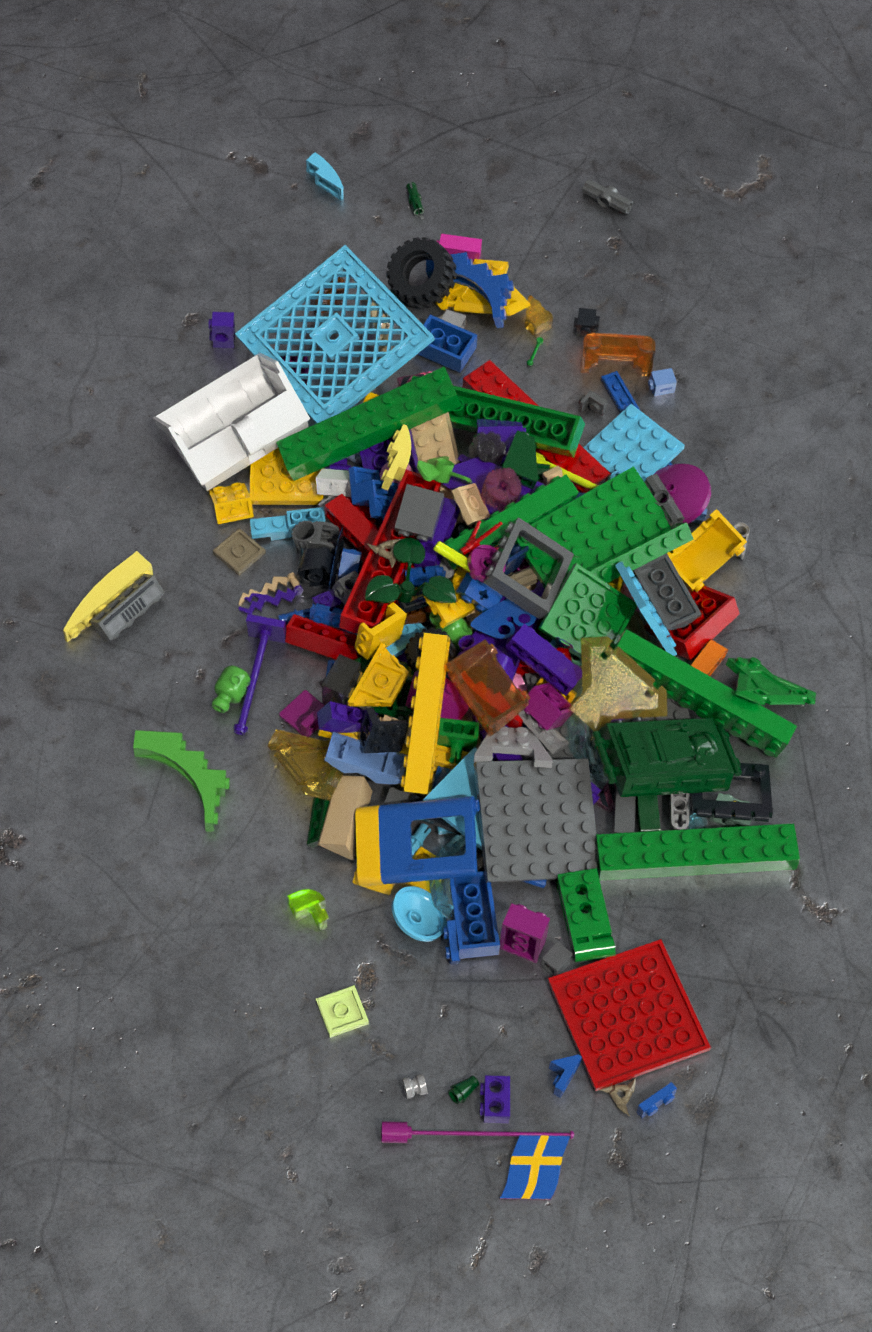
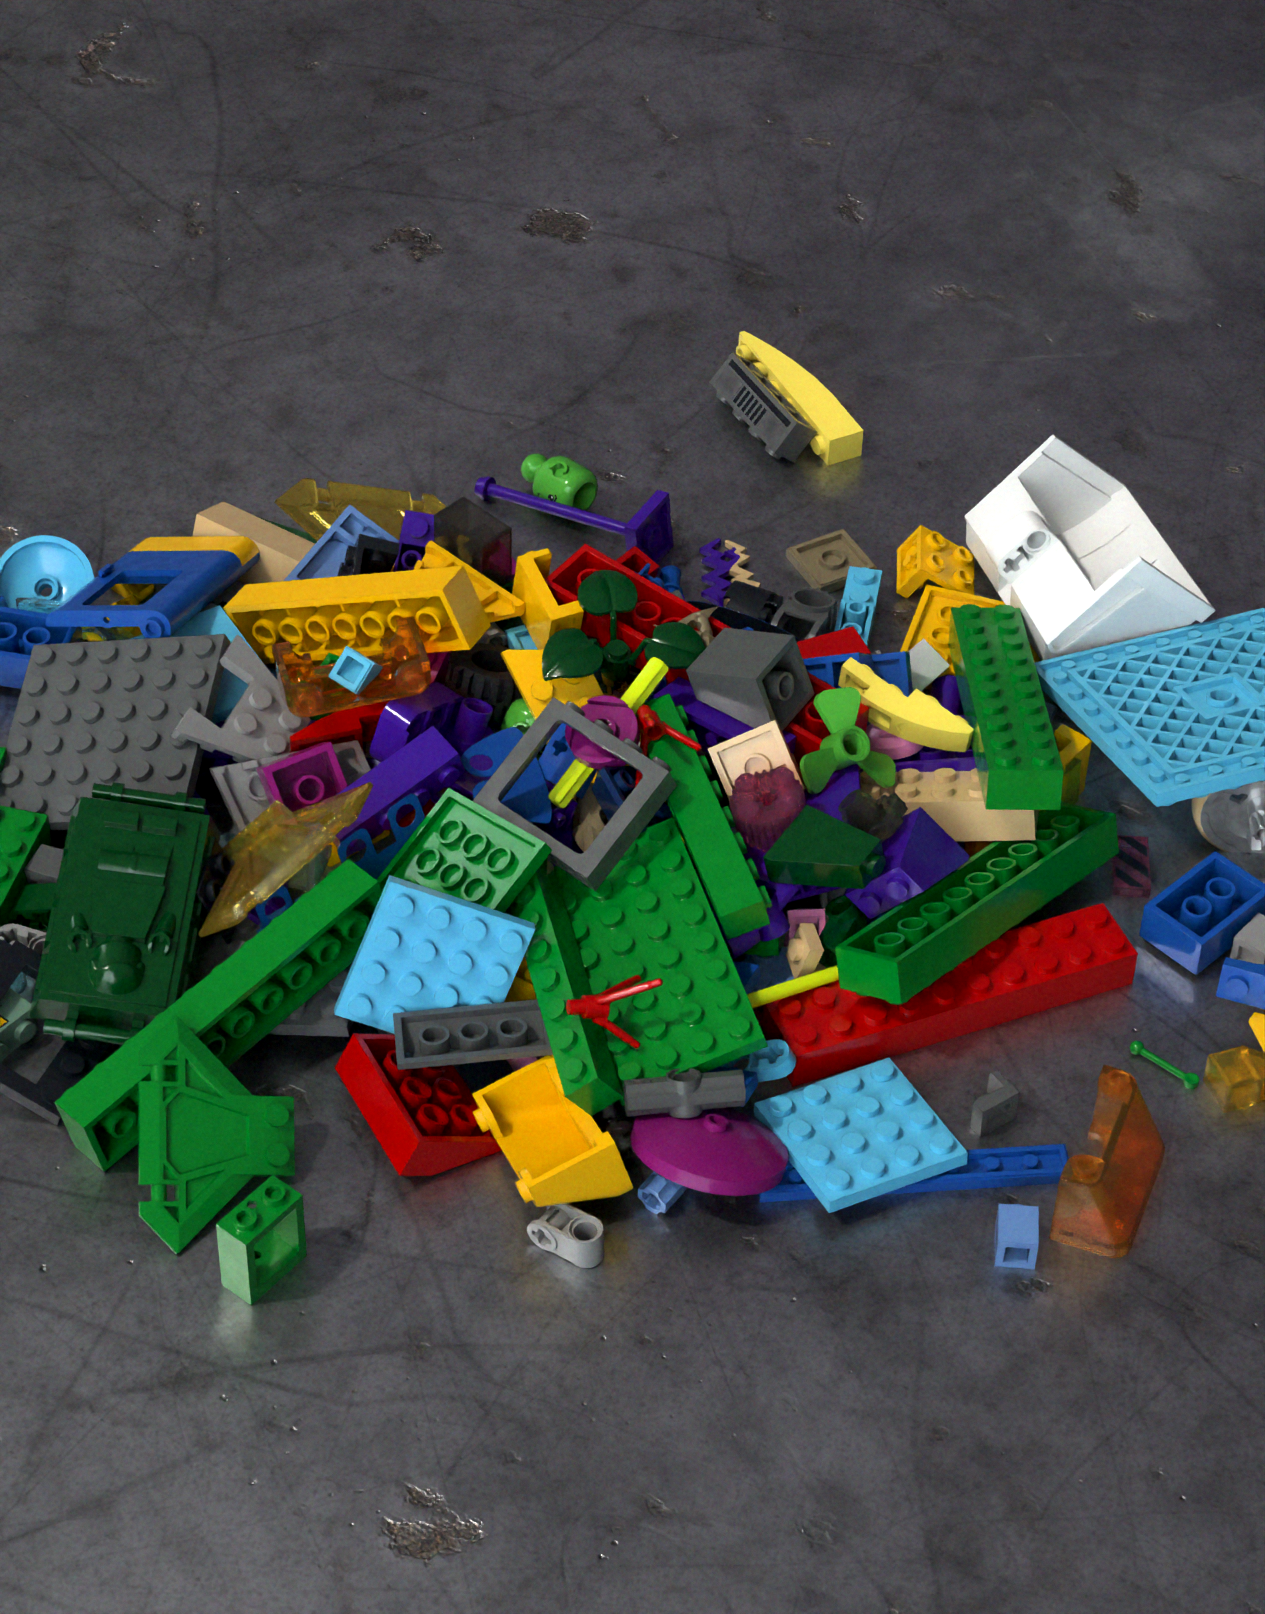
camera: 110 degrees right, 15 degrees down
bright green arch [133,730,230,832] -> none
clear neon green brick [287,889,329,931] -> none
black brick [573,308,600,337] -> none
orange beam [691,639,728,676] -> none
none -> green window [216,1175,307,1306]
none -> medium azure slope [328,646,383,695]
none -> red plant [566,975,663,1049]

